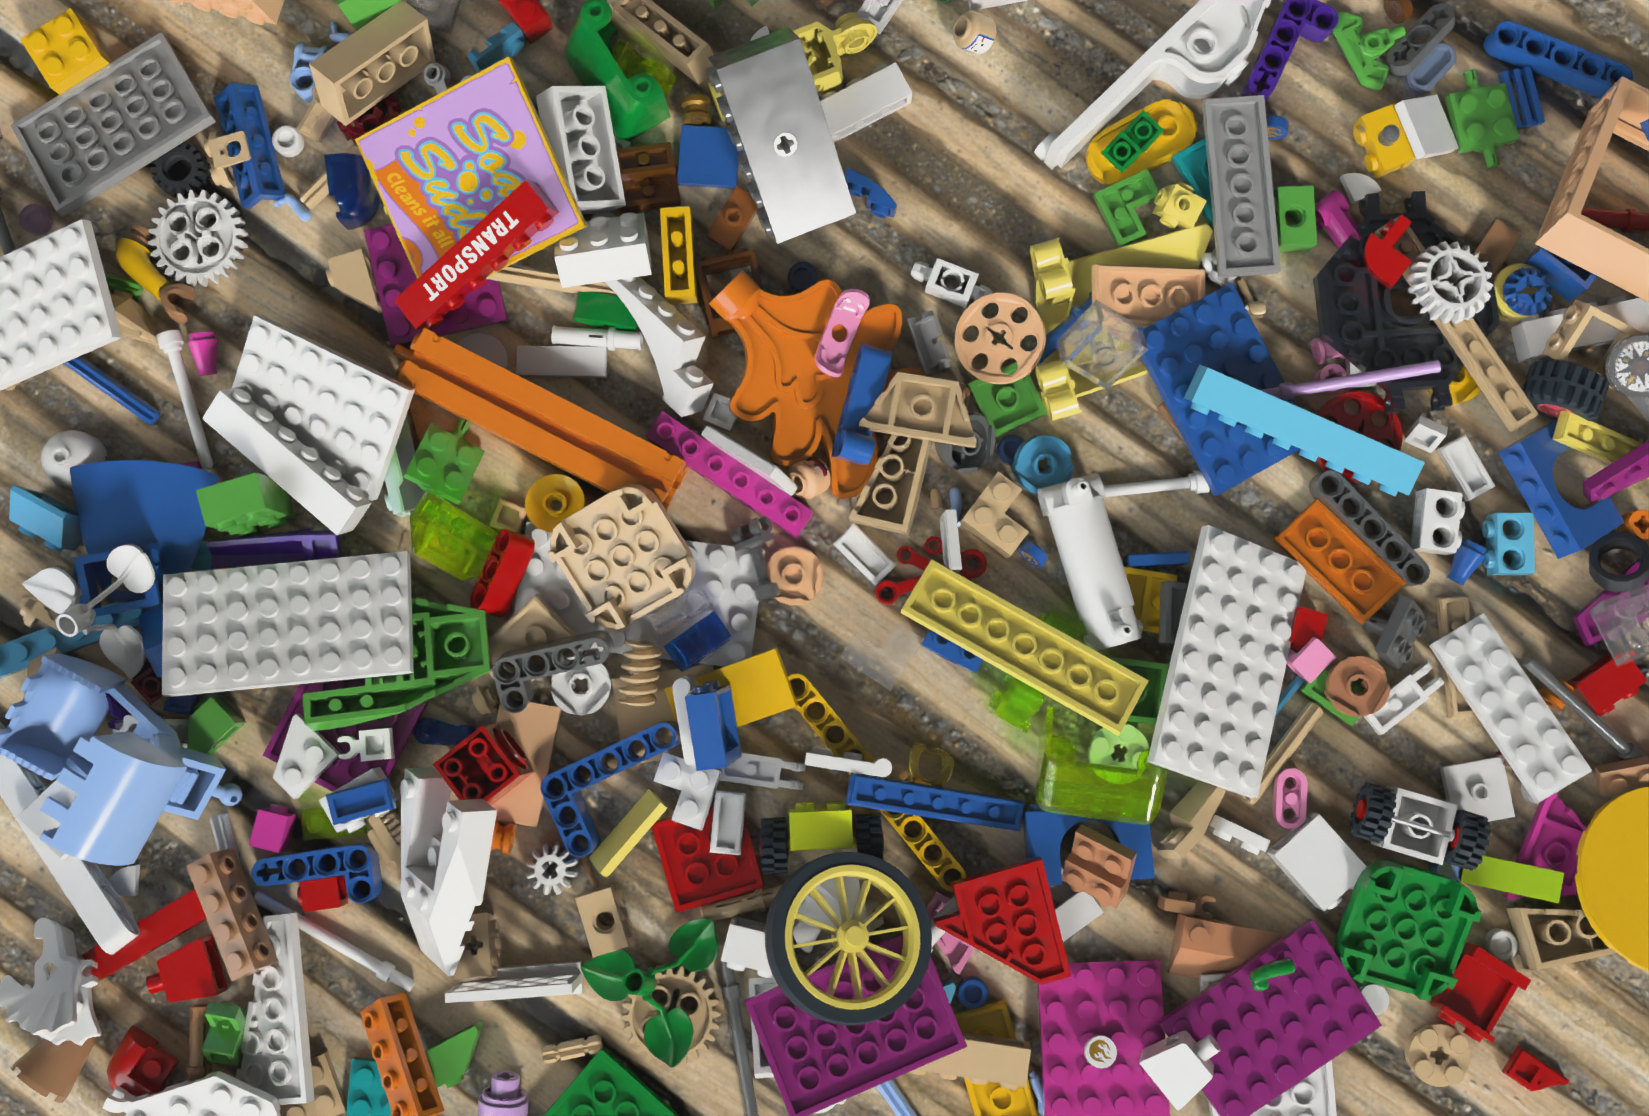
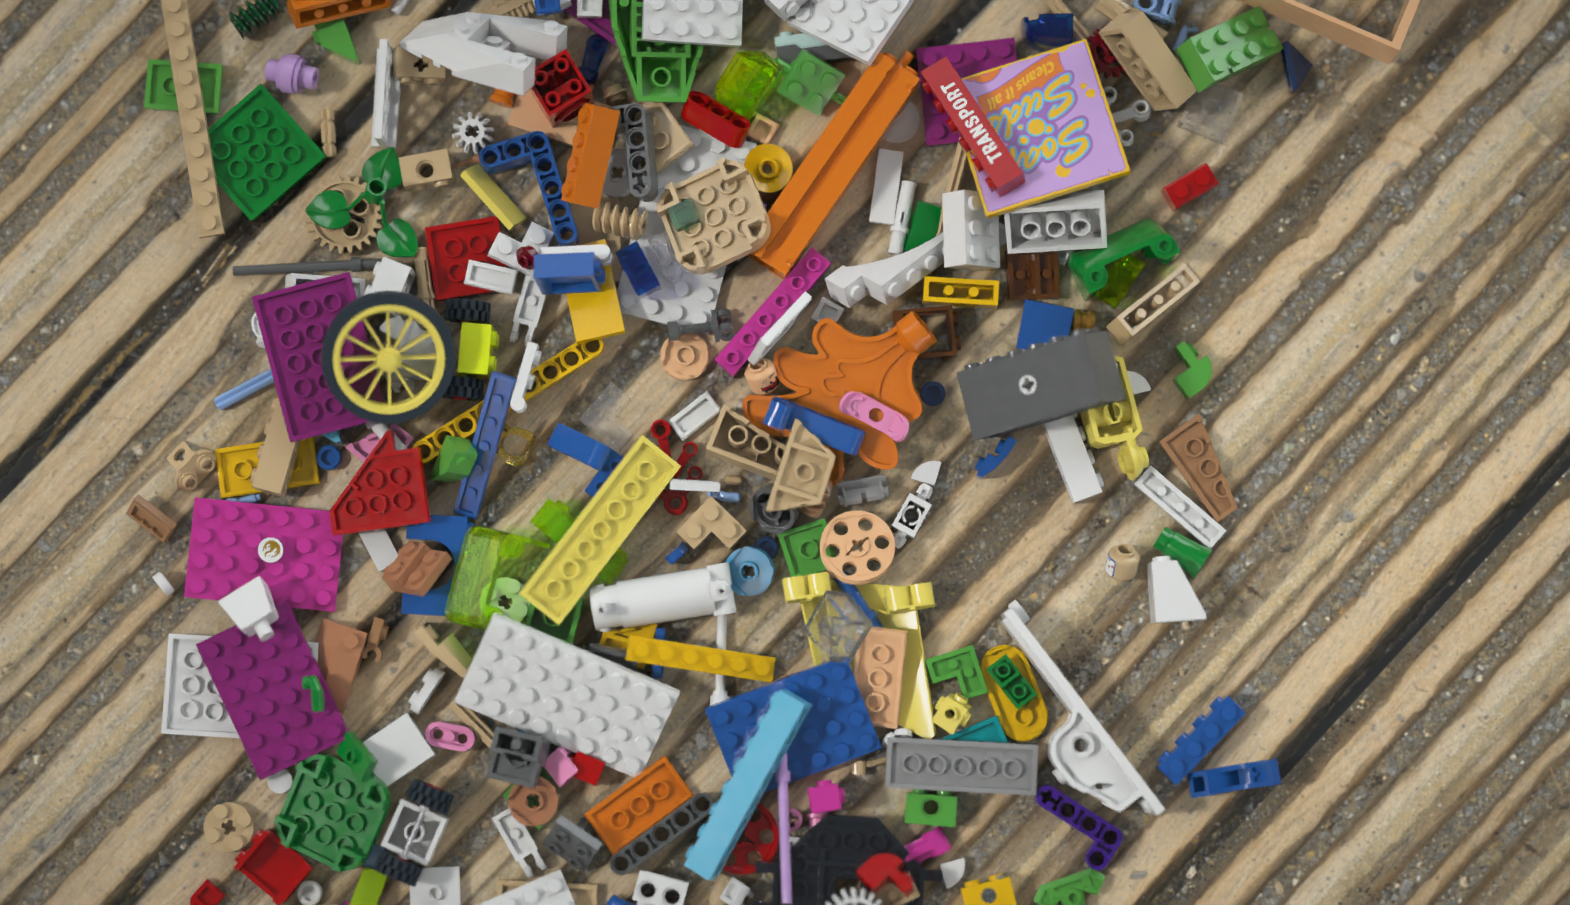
camera: 95 degrees right, 0 degrees up
tan slope [326,249,382,313] -> none
dark azure wing [467,22,526,73] -> none
dark orange plate [706,186,759,252] -> none
blue tile [1266,116,1289,140] -> none
none -> green plate [337,732,378,782]
none -> bright green slope [430,435,478,483]
none -> dark grey brick [486,727,551,789]
none -> dark red plate [516,246,538,270]
none -> blue beam [546,423,613,472]
none -> orange brick [561,103,620,209]
none -> yellow plate [625,635,776,682]
none -> clear green tile [667,198,700,232]
none -> dark pink brick [807,779,846,814]
none -> white tile [911,461,941,486]

